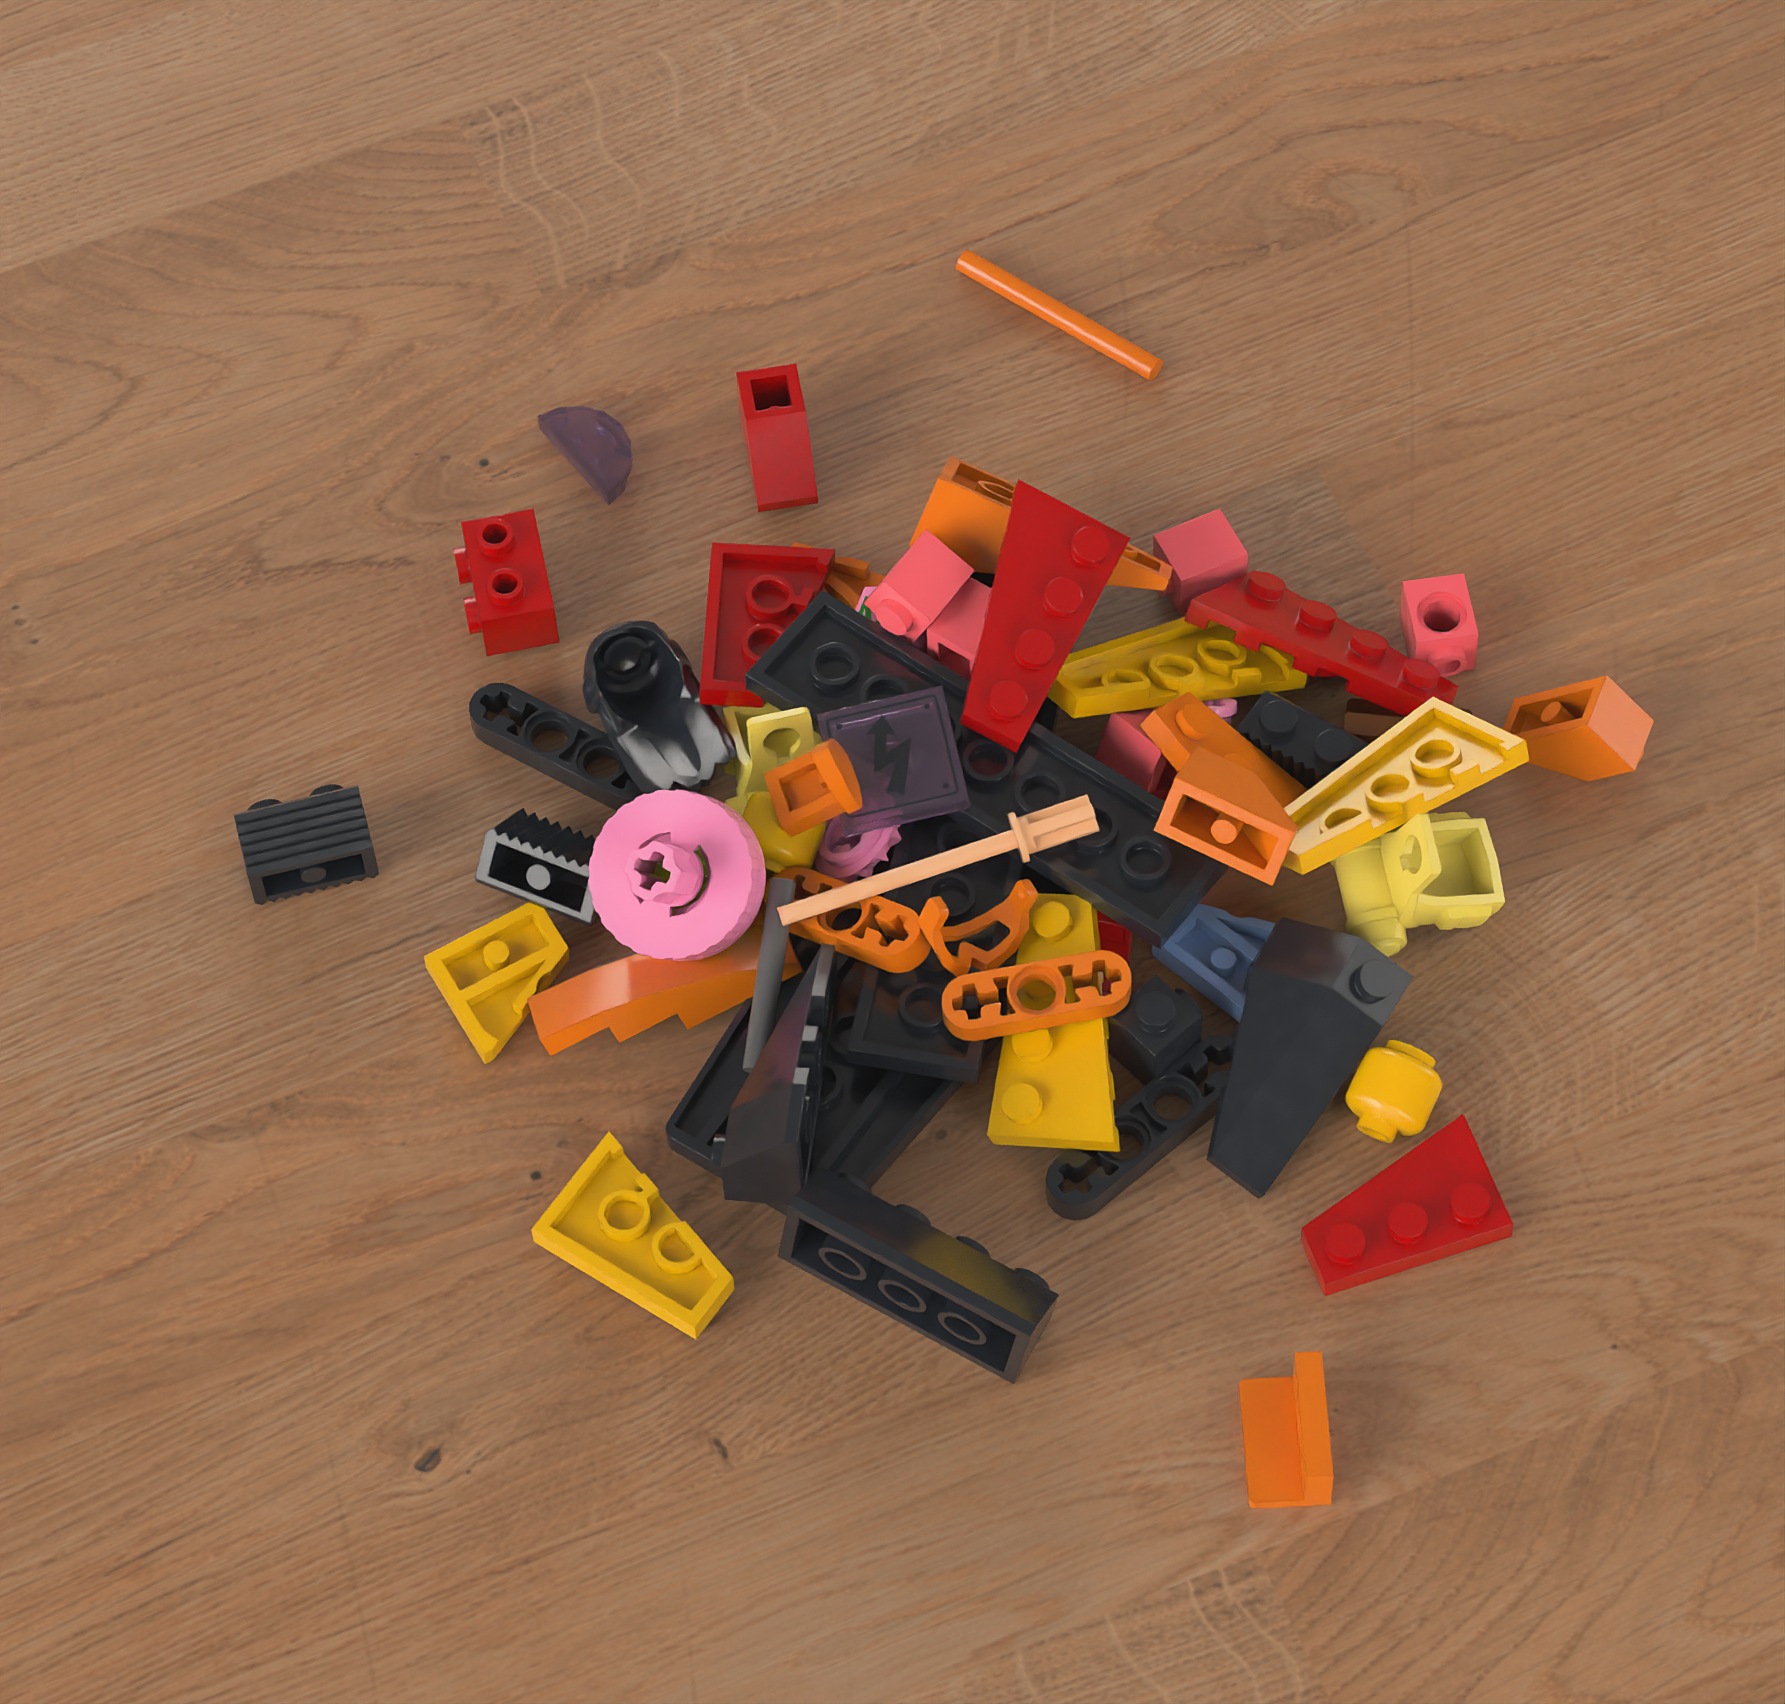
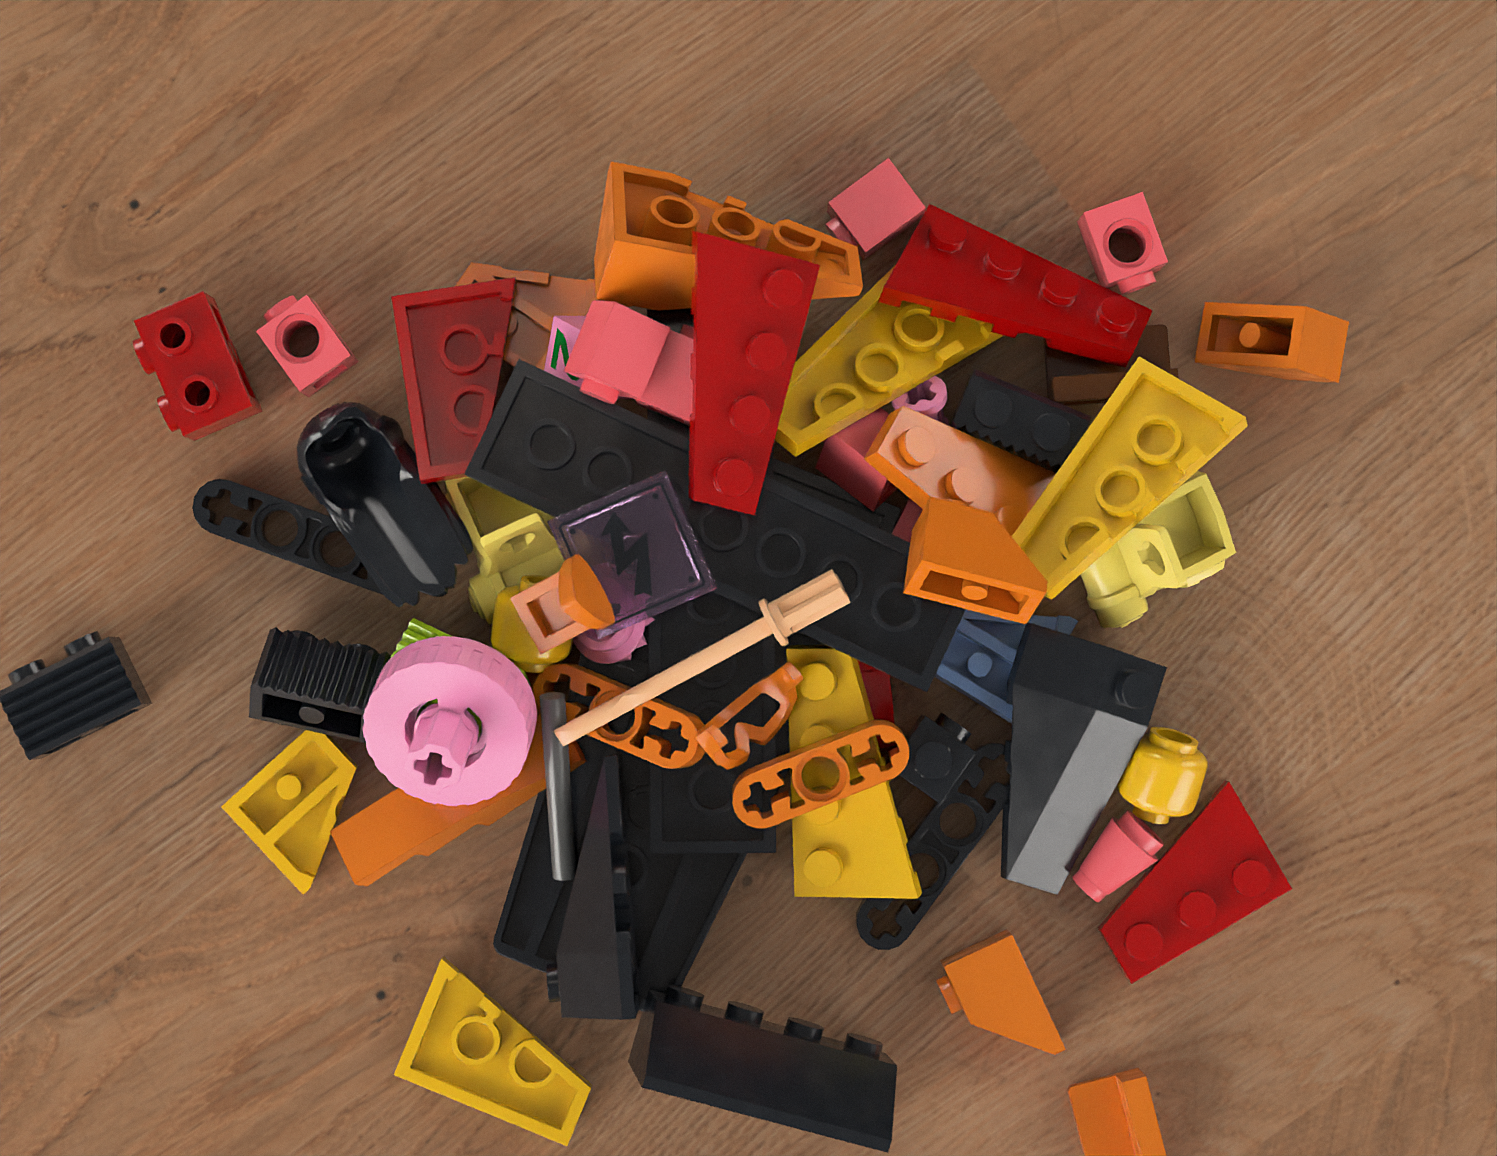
camera: 10 degrees left, 30 degrees up
tile [537,406,633,505] -> none
red slope [736,363,818,512] -> none
none -> coral brick [256,295,359,397]
none -> orange slope [936,929,1066,1055]
none -> coral cone [1072,810,1164,903]

